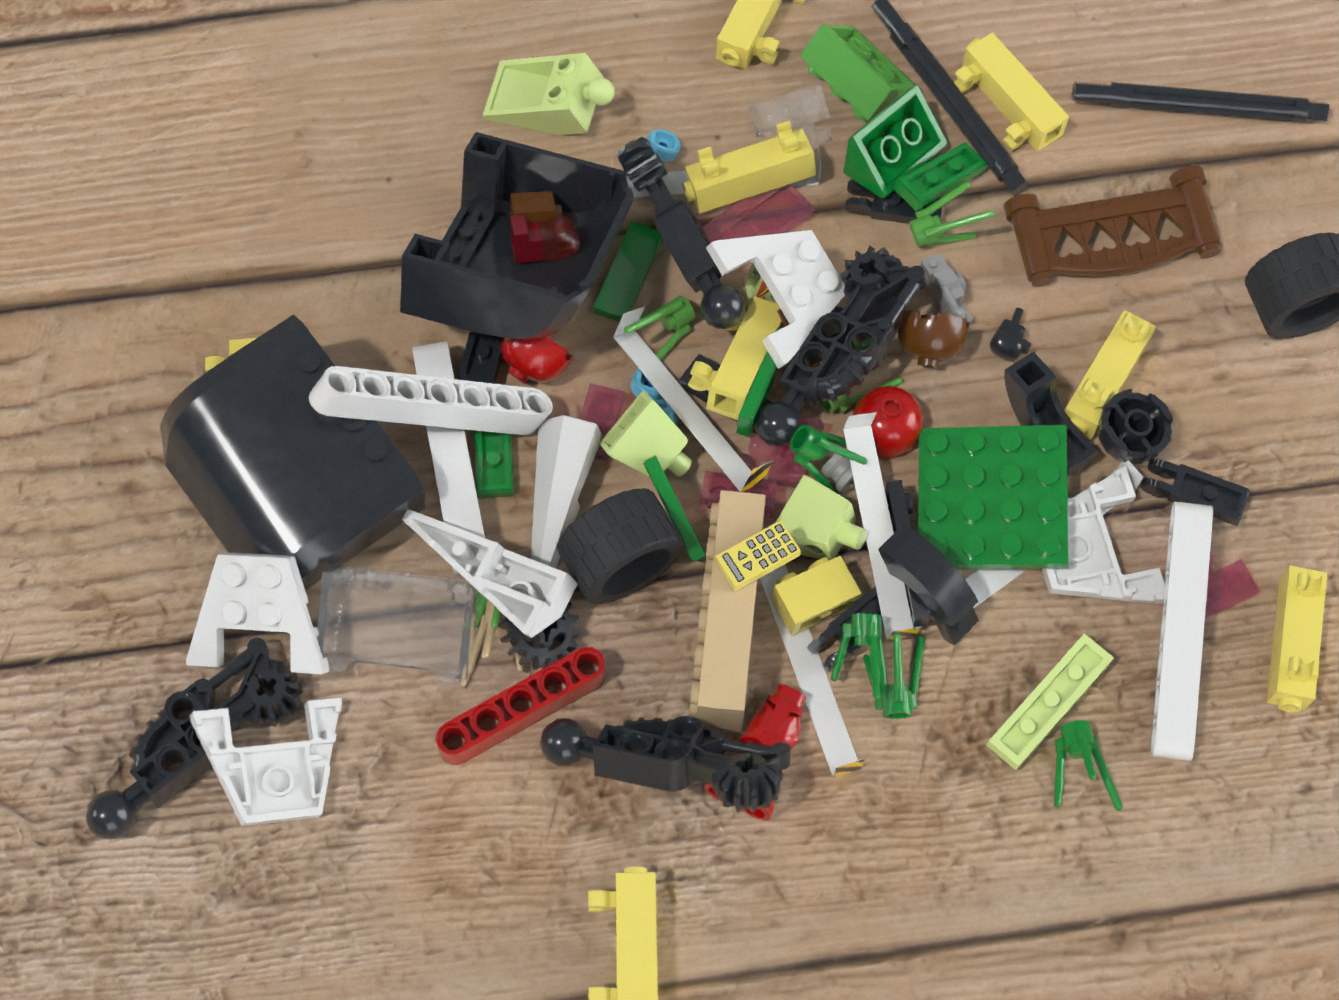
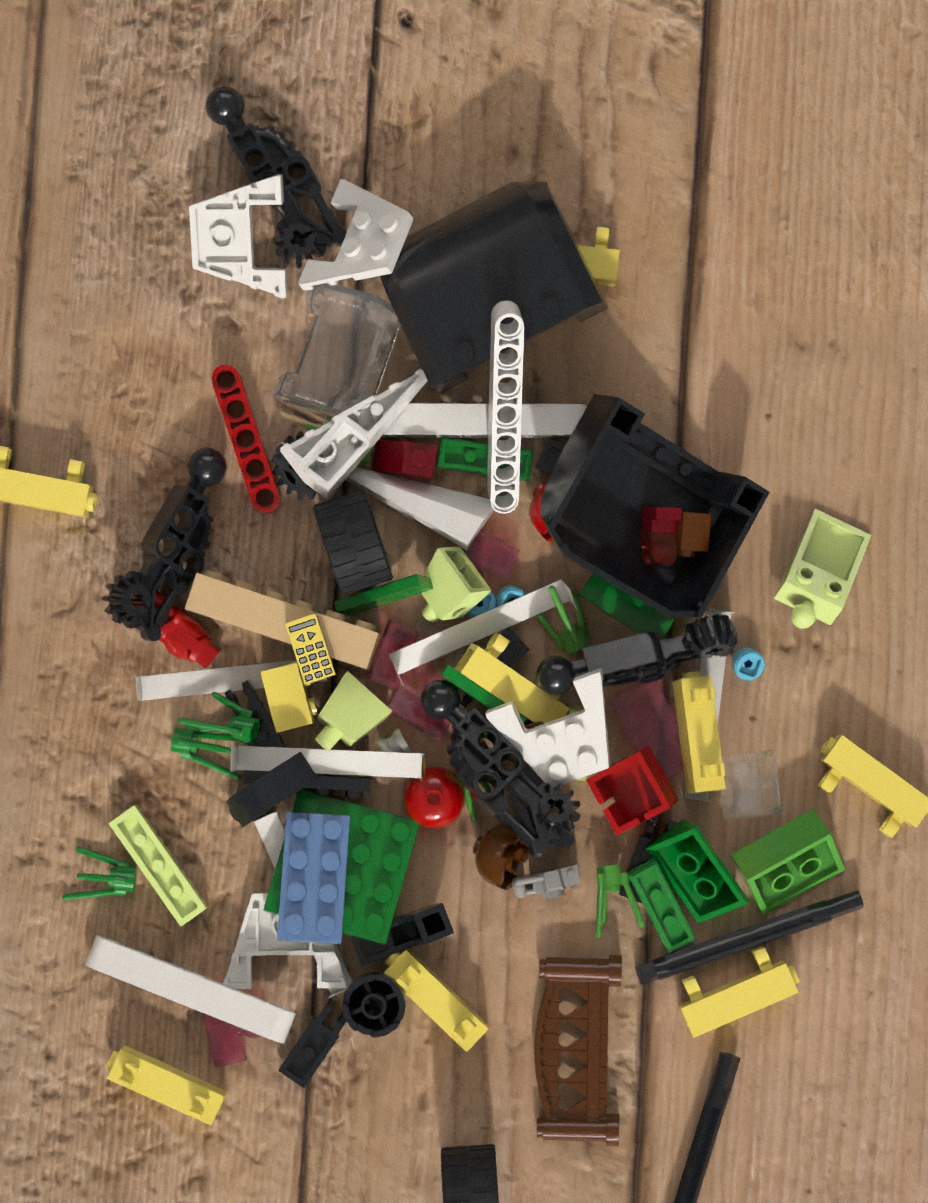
camera: 105 degrees right, 20 degrees up
green plant [790,424,868,494] -> none
black piece [989,308,1031,361] -> none
none -> medium blue plate [277,812,350,944]
none -> dark red slope [372,440,438,481]
none -> red piece [586,745,679,836]

